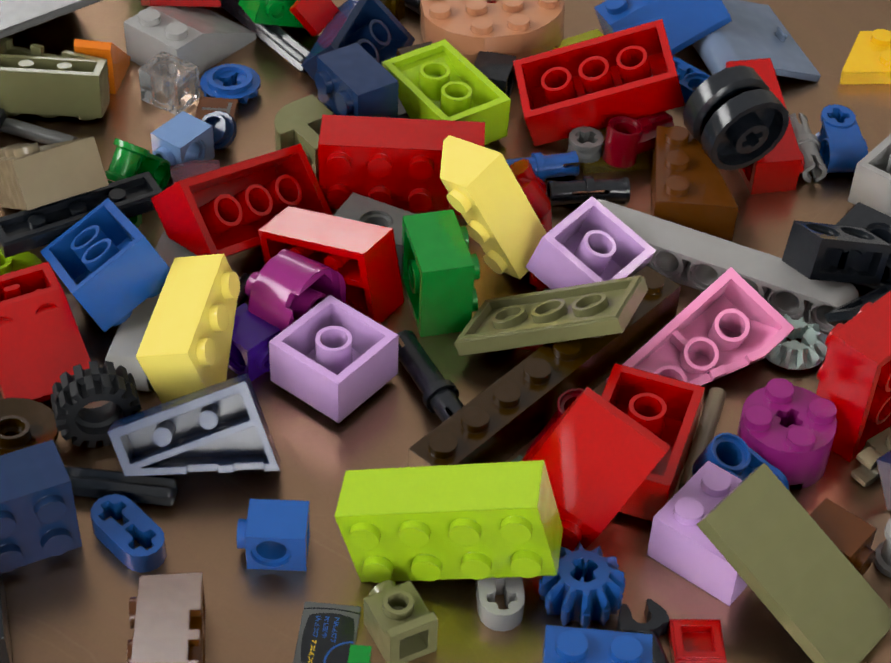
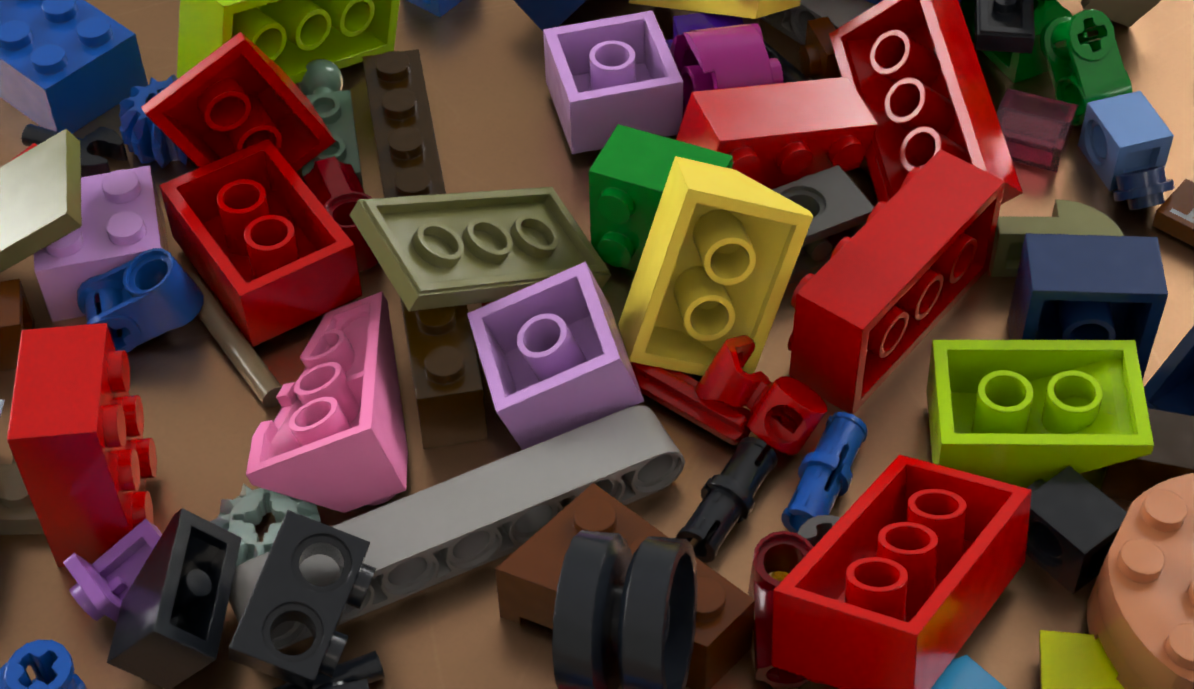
camera: 130 degrees right, 5 degrees up
black pin [397,330,464,423] -> none
magenta brick [737,378,837,489] -> none

